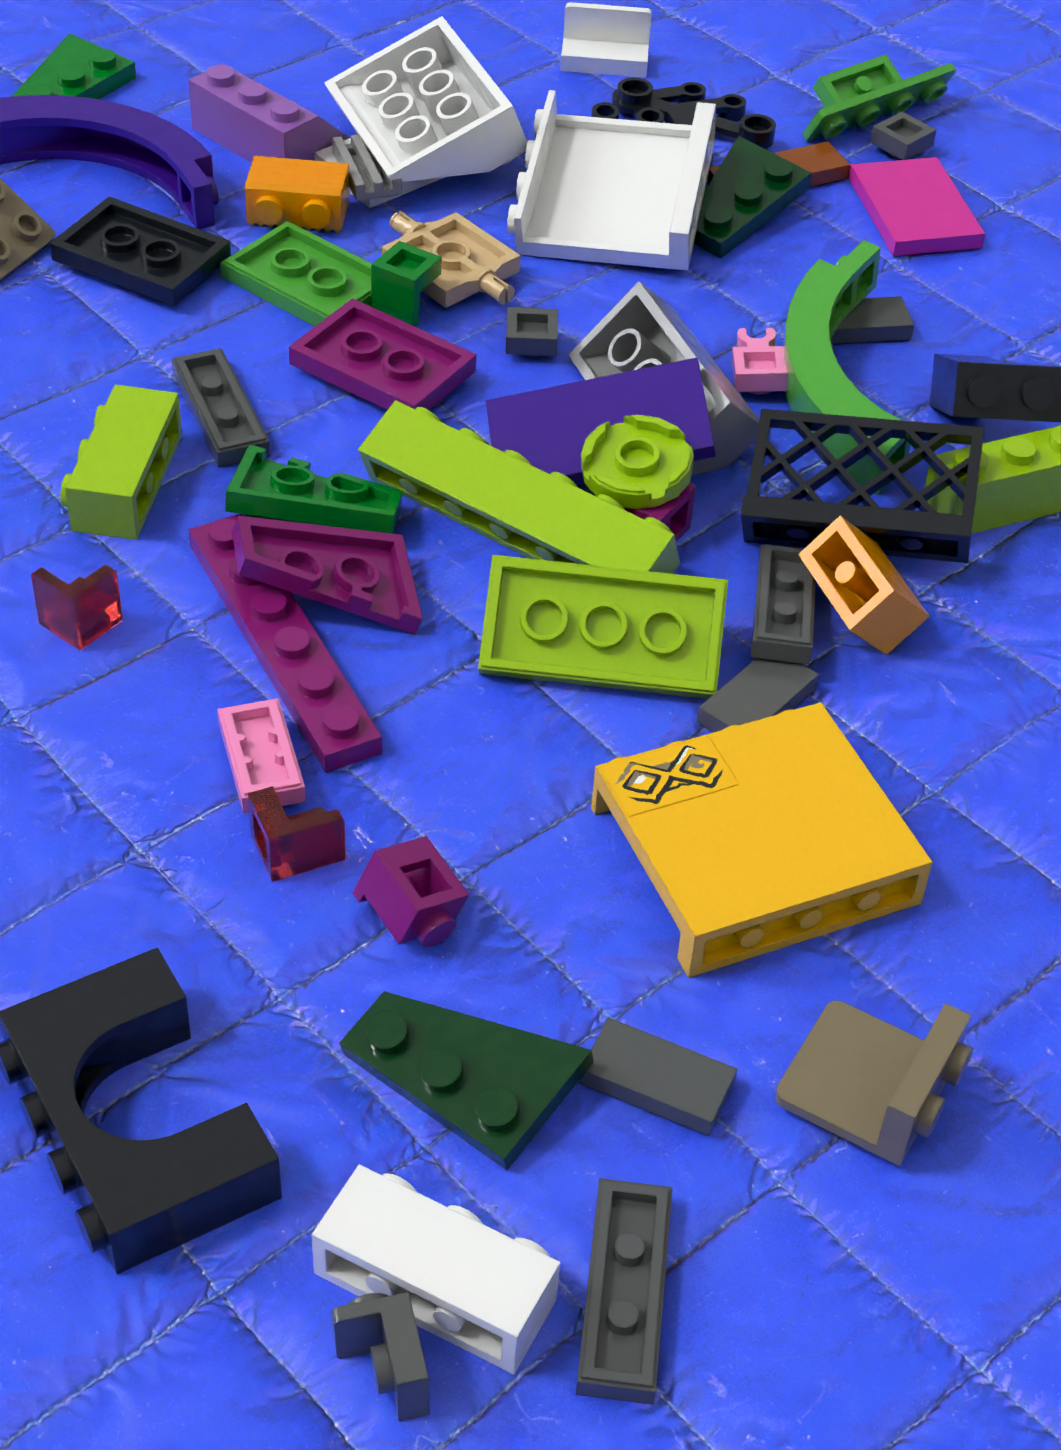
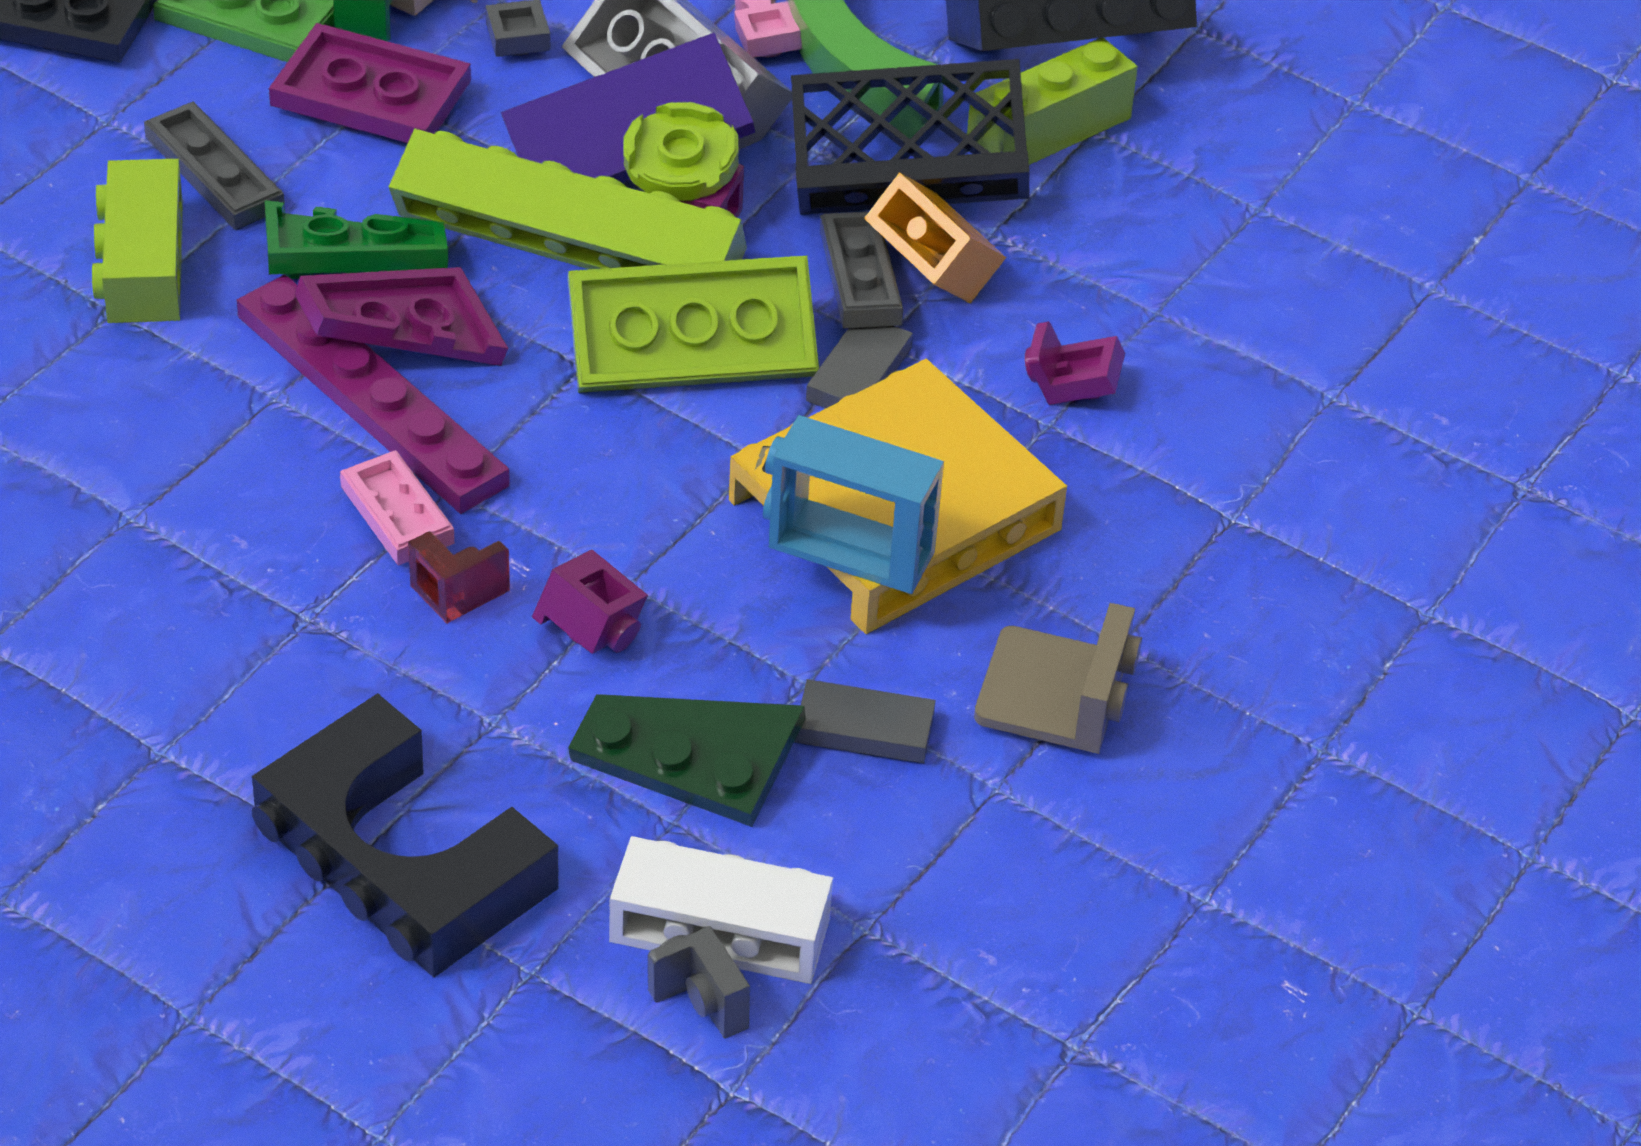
camera: 15 degrees left, 0 degrees up
panel [31,565,123,651] -> none
dark grey tile [575,1178,673,1405] -> none
none -> dark azure window [763,415,944,594]
none -> magenta bracket [1025,321,1125,405]

